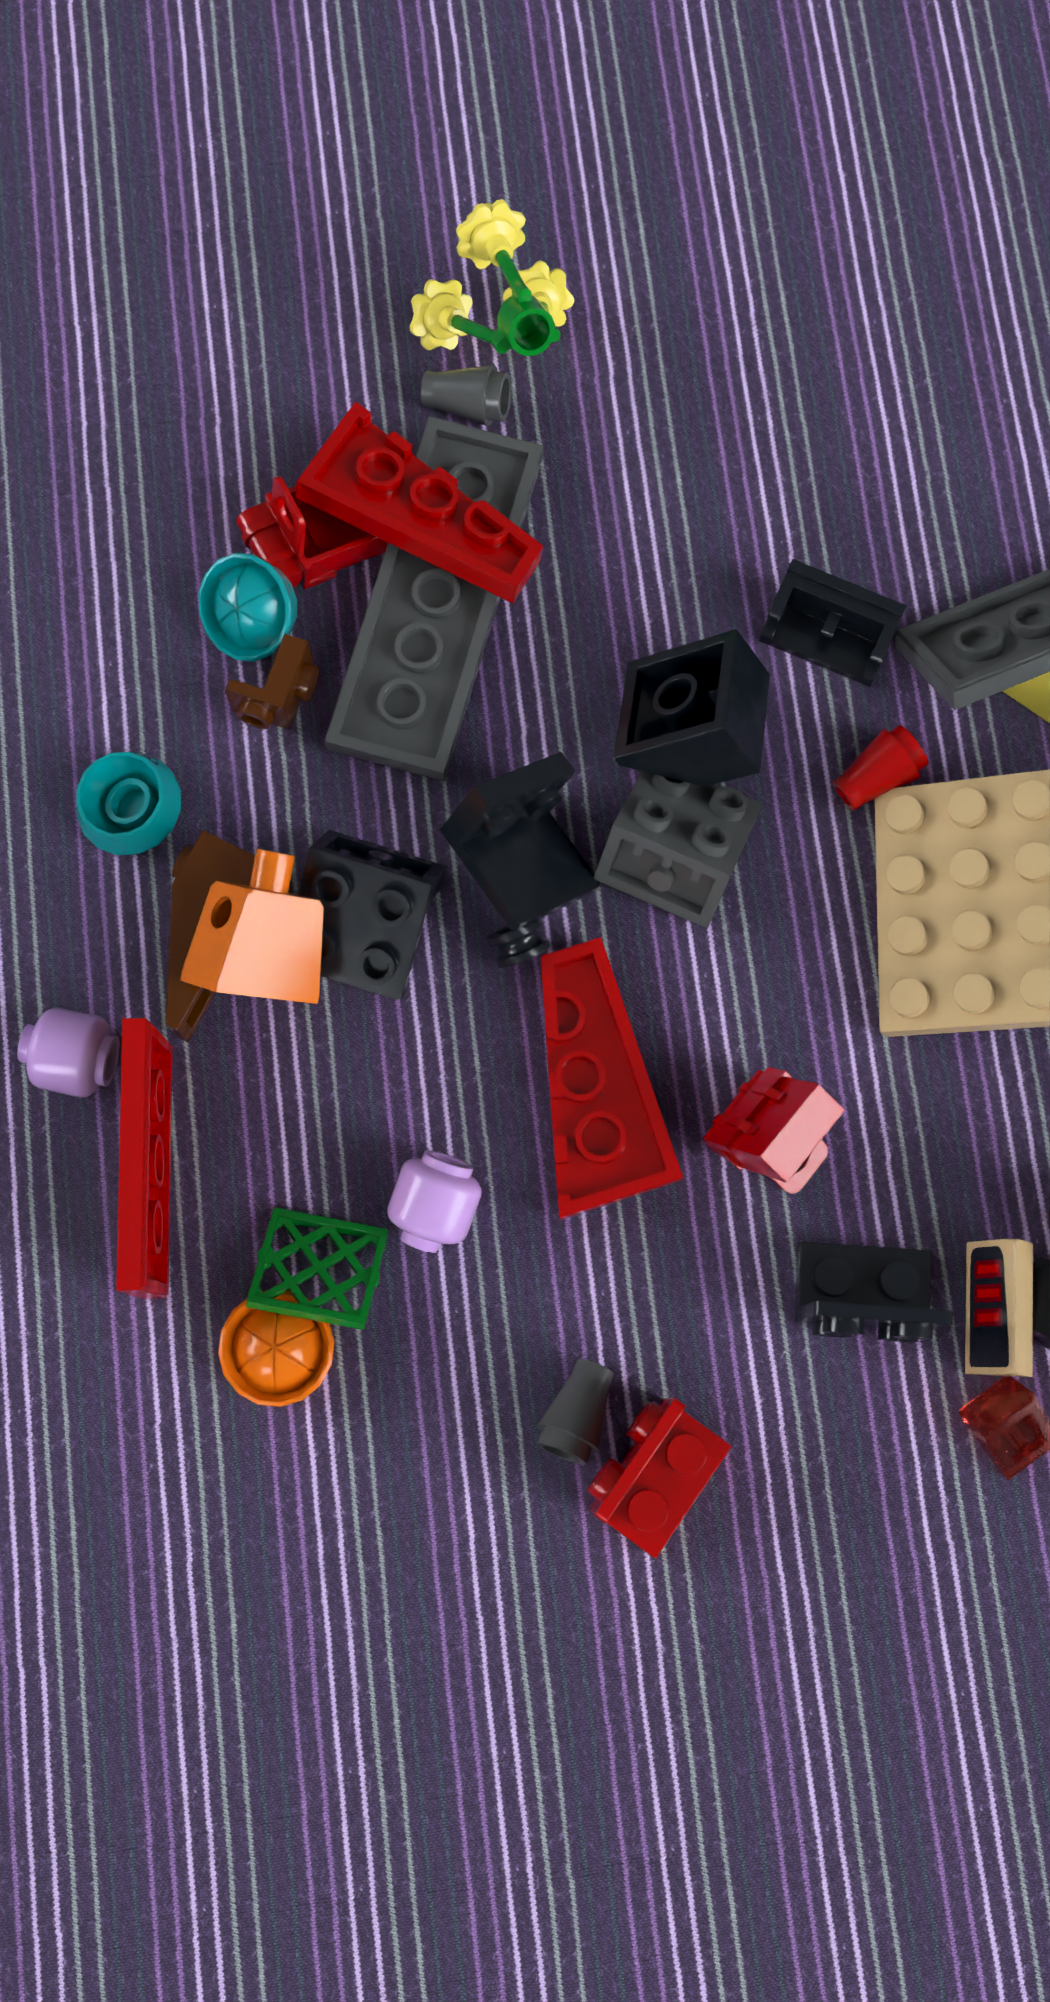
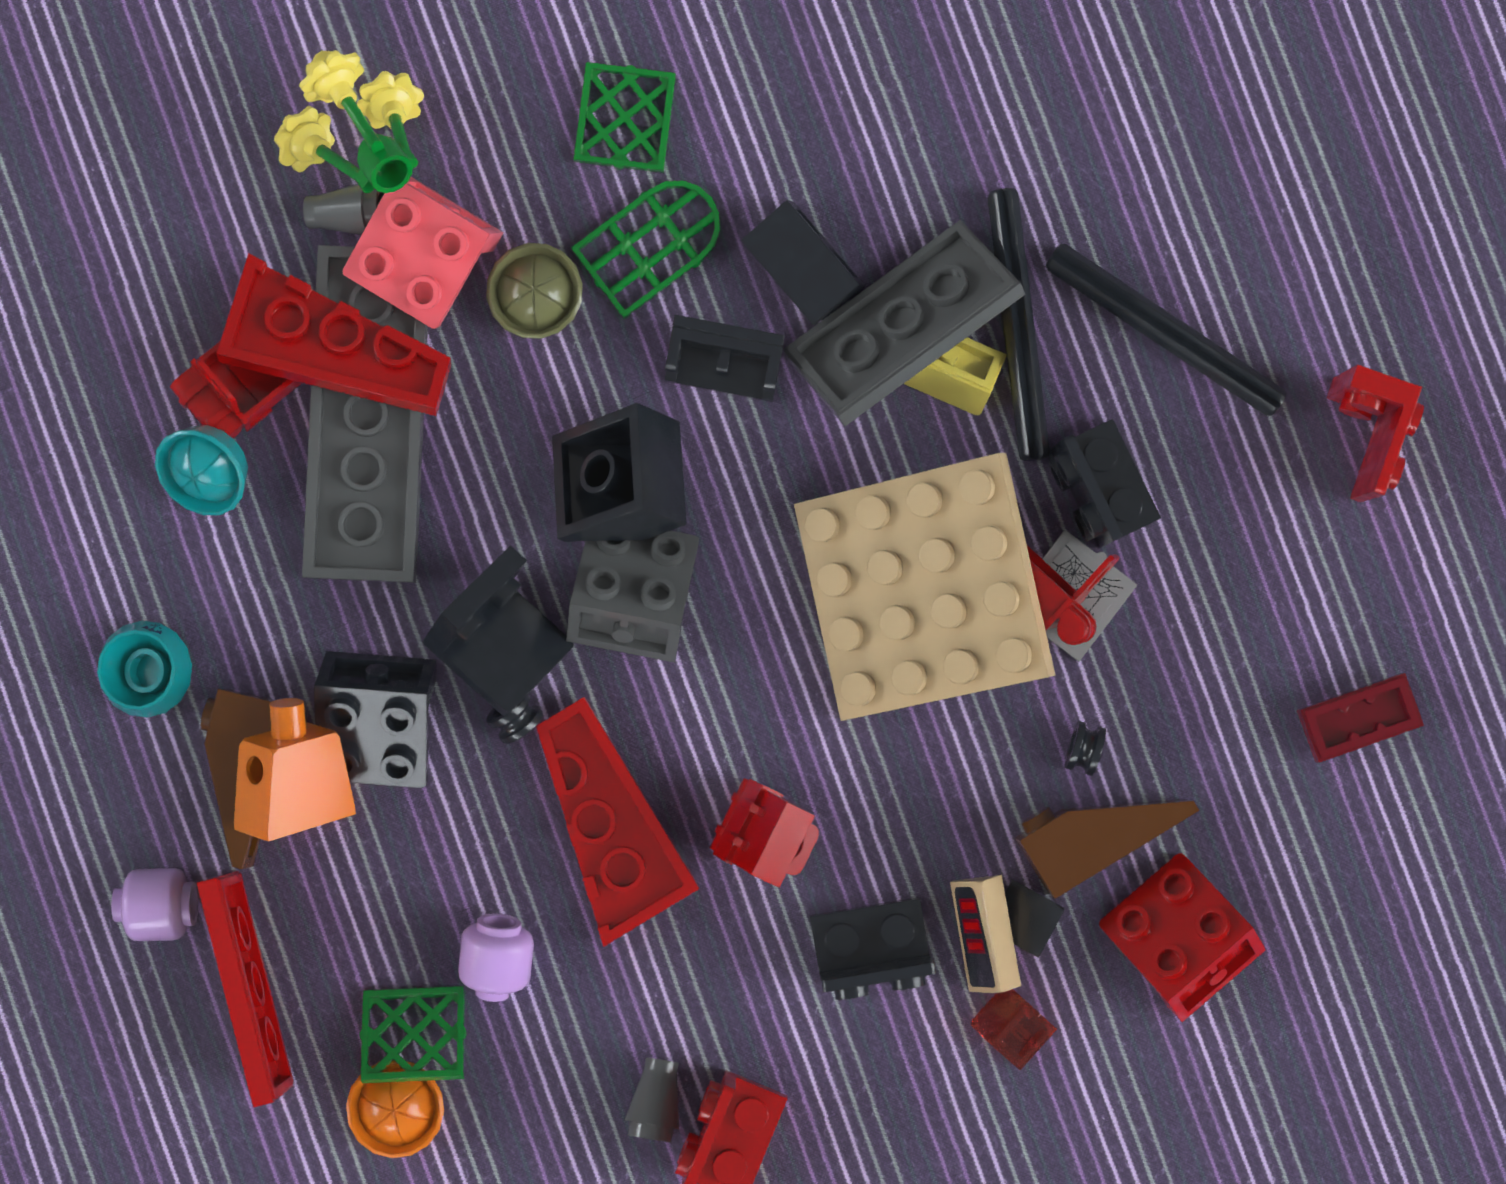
camera: 10 degrees left, 10 degrees up
reddish brown bracket [225,634,319,730] -> none
red cone [832,725,929,811] -> none
none -> coral bracket [342,177,504,329]
none -> olive hat [486,243,583,339]
none -> green window [571,180,720,319]
none -> green window [573,62,676,173]
none -> black hinge [741,200,865,325]

